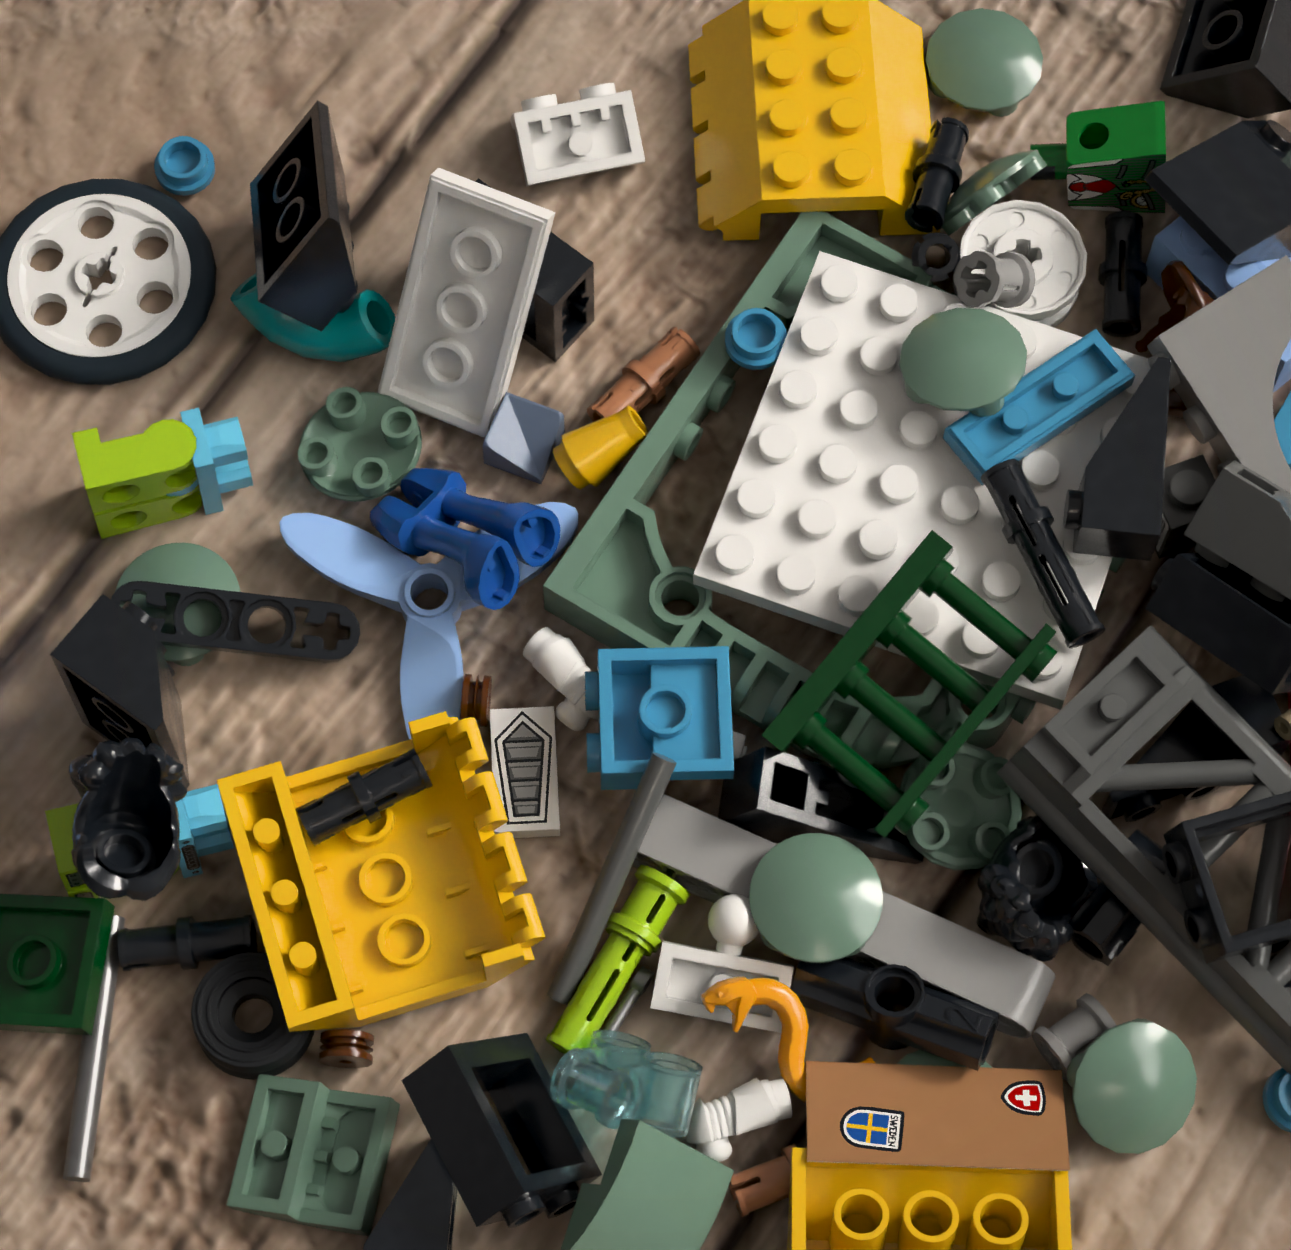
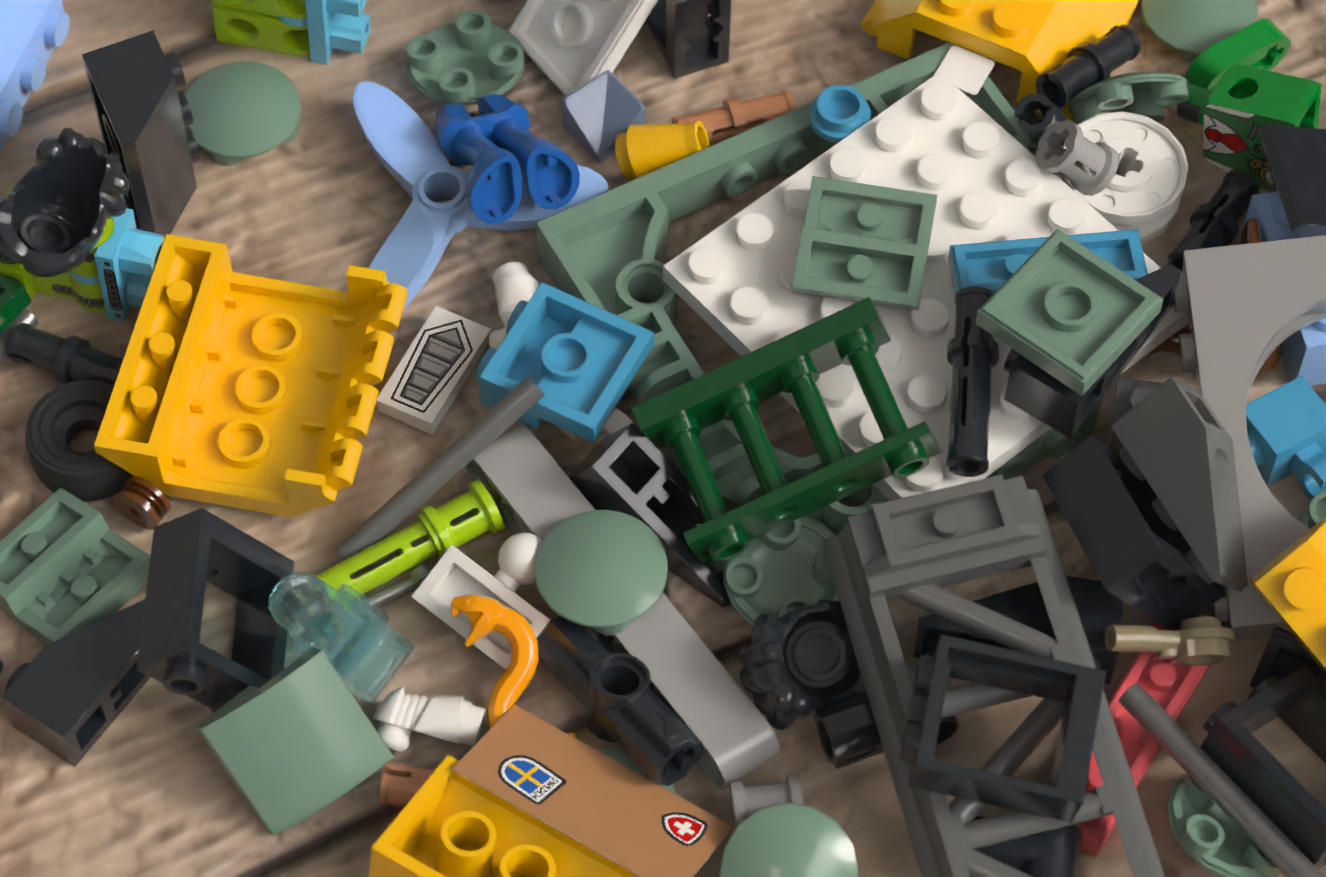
camera: 30 degrees right, 10 degrees down
black beam [111,581,360,663] -> none
black pin [295,748,433,846] -> none
reddish brown piece [460,674,492,727] -> none
sand green dish [899,308,1027,417] -> none
none -> sand green slope [791,176,937,310]
none -> white sticker [934,45,995,95]
none -> sand green plate [975,229,1163,396]
none -> green beam [1185,18,1291,90]

